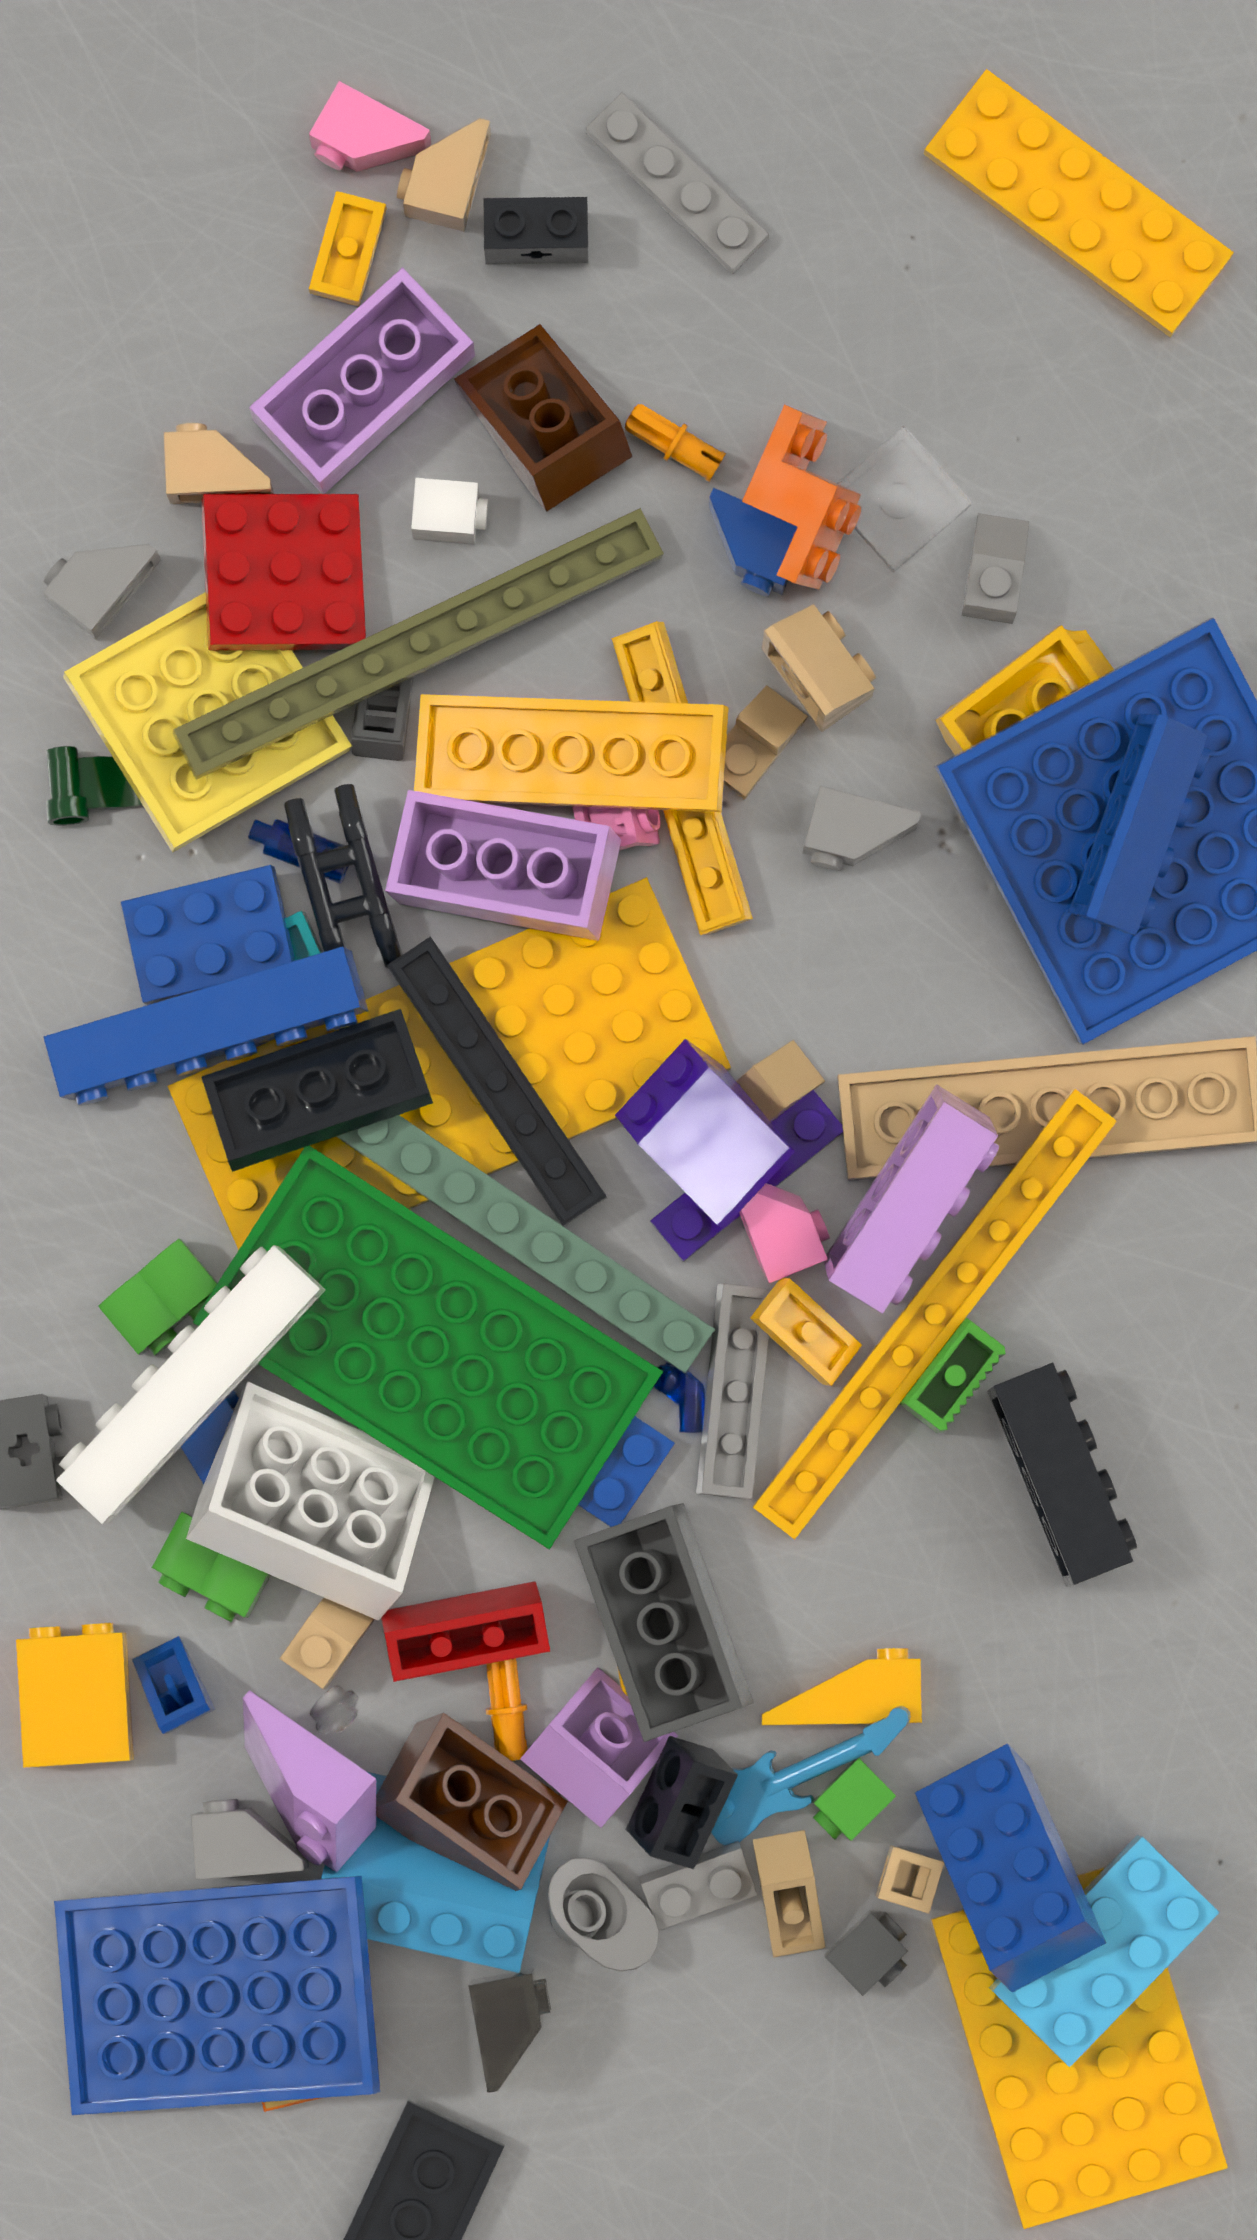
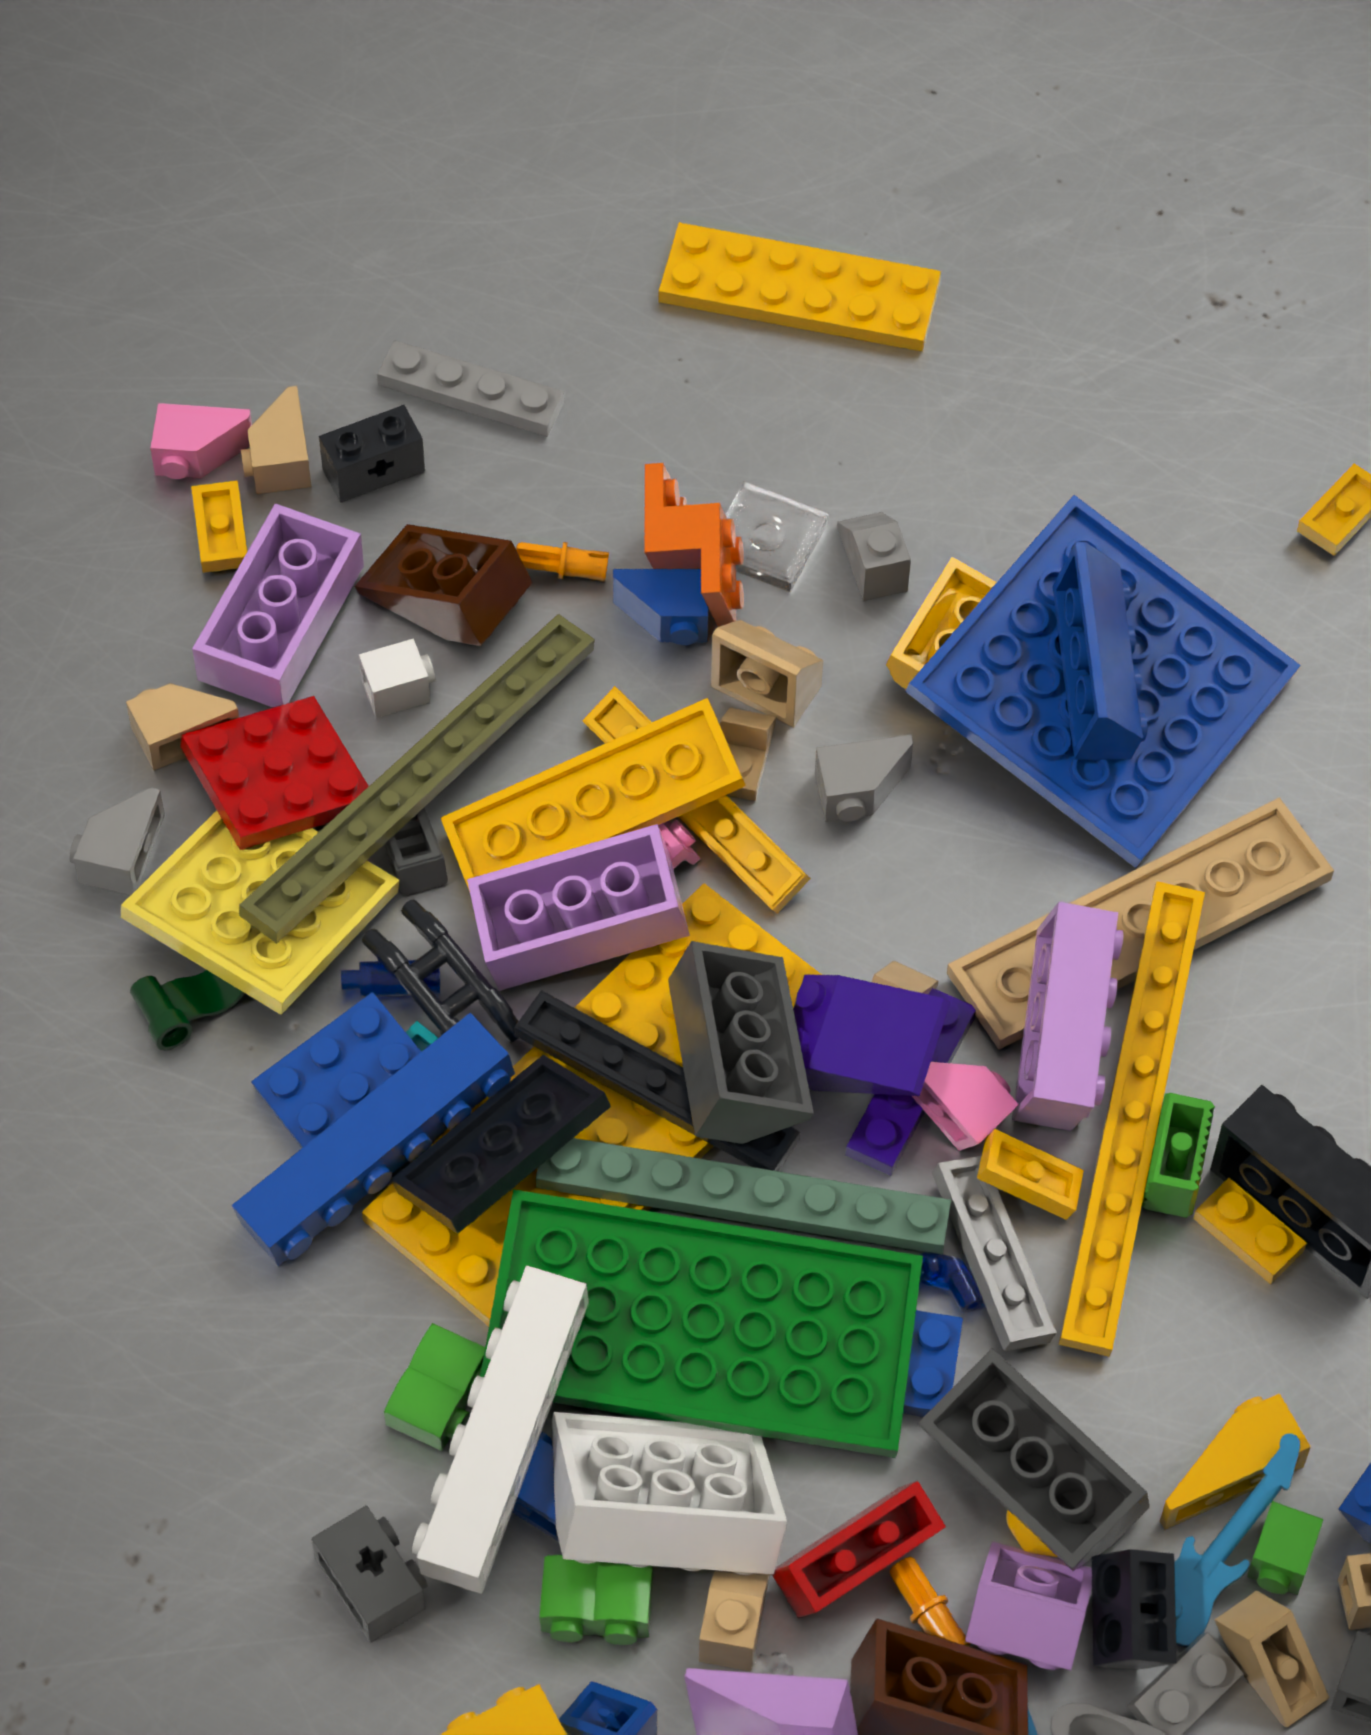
camera: 25 degrees left, 25 degrees down
none -> dark grey slope [668,941,814,1144]
none -> yellow plate [1193,1178,1307,1285]

